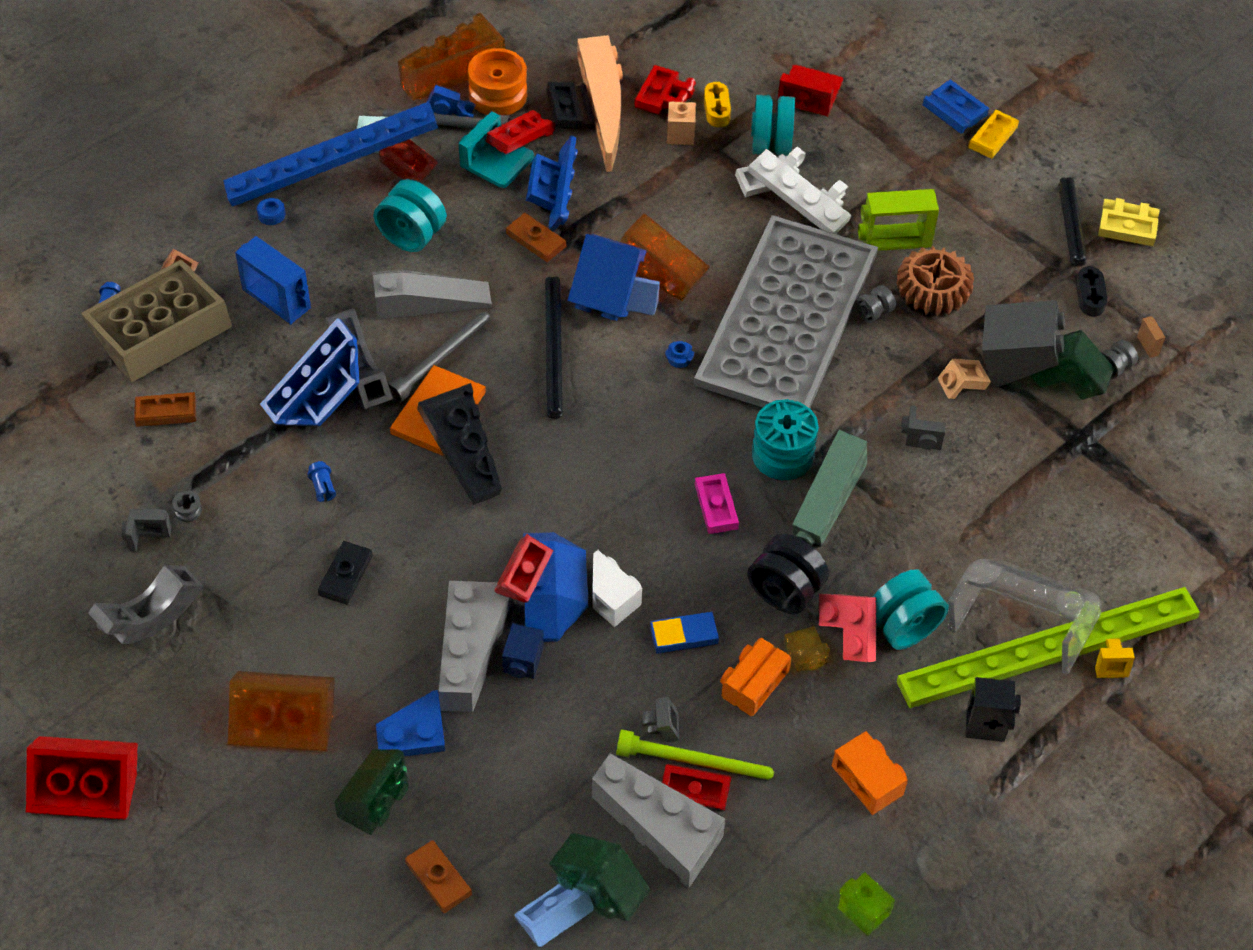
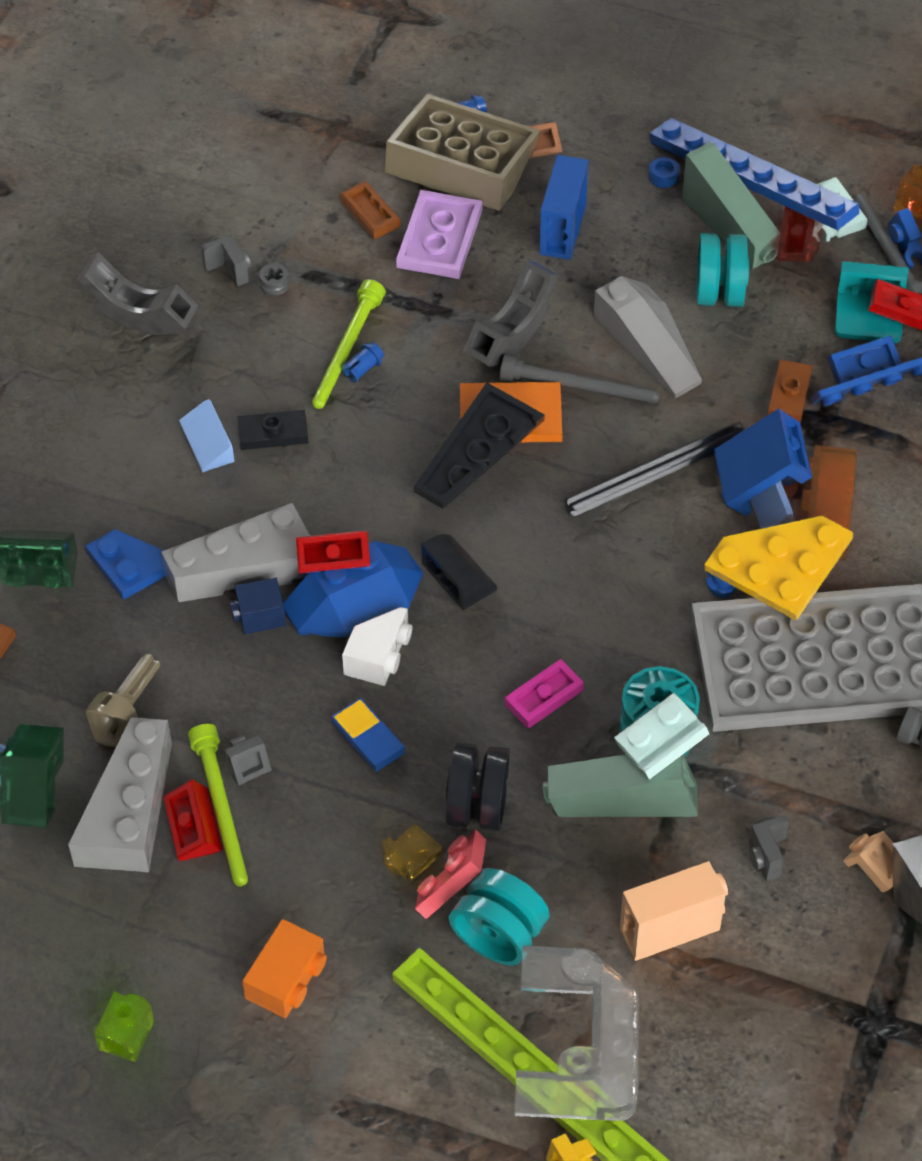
camera: 65 degrees right, 0 degrees up
clear orange slope [228,671,335,751] -> none
blue wedge [260,318,360,426] -> none
orange brick [720,638,791,716] -> none
black brick [965,677,1021,742] -> none
none -> dark tan piece [85,654,160,747]
none -> light blue slope [179,399,234,473]
none -> lime piece [312,279,386,409]
none -> lavender plate [396,190,483,279]
none -> black brick [421,534,497,610]
none -> light aqua plate [614,693,709,779]
none -> light nougat brick [620,861,728,961]
none -> sand green slope [682,141,781,269]
none -> yellow plate [704,516,853,621]

